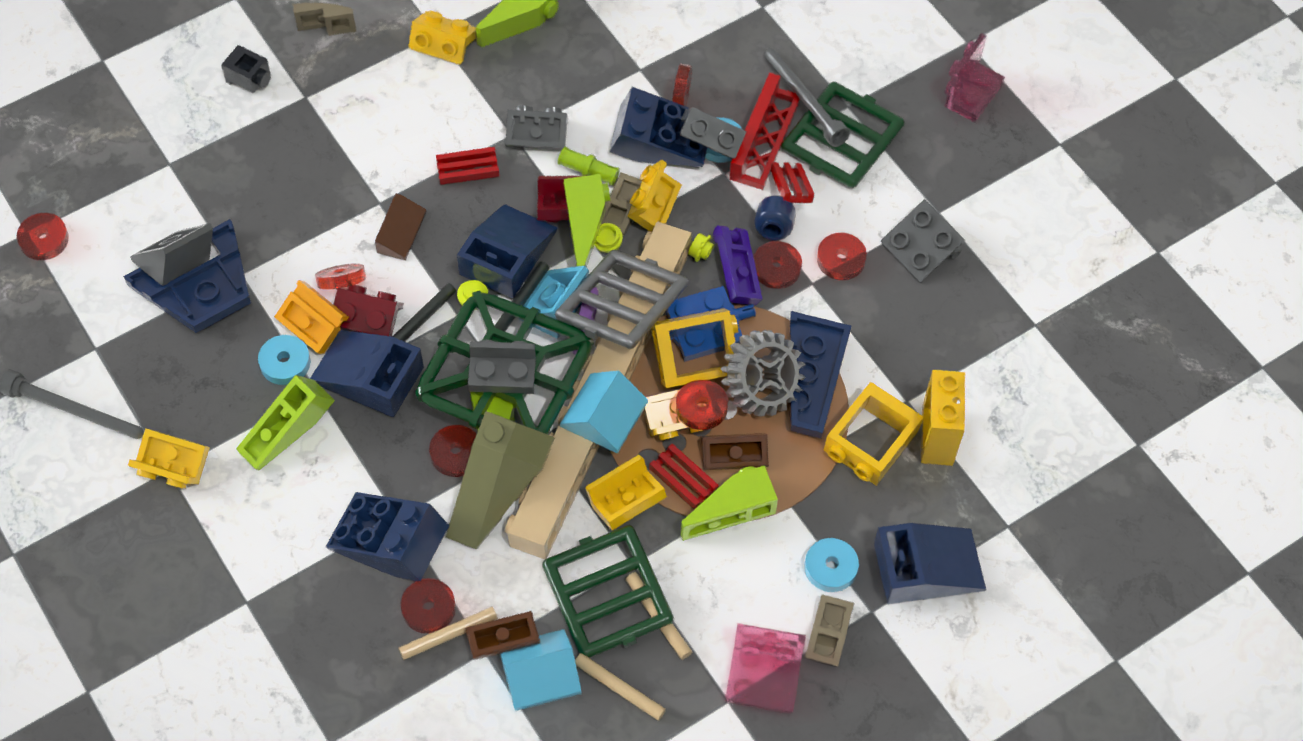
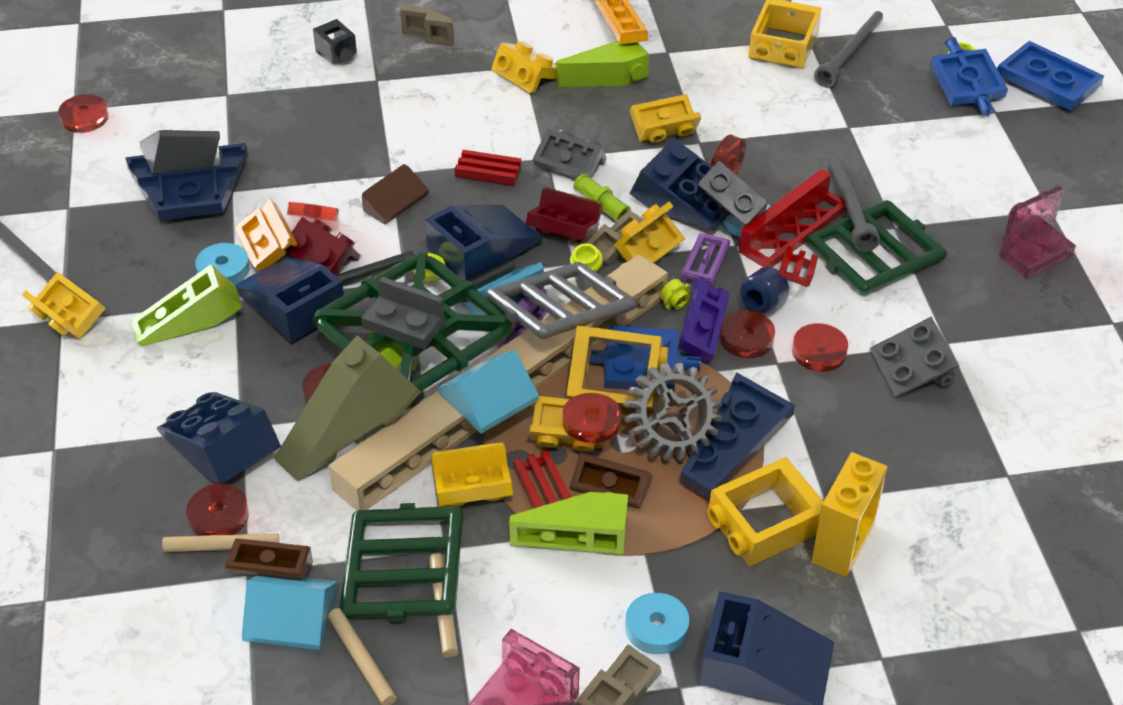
camera: 25 degrees right, 15 degrees down
lime slope [564,174,610,267] -> none
none -> yellow bracket [629,94,702,143]
none -> medium lavender tile [680,233,731,287]

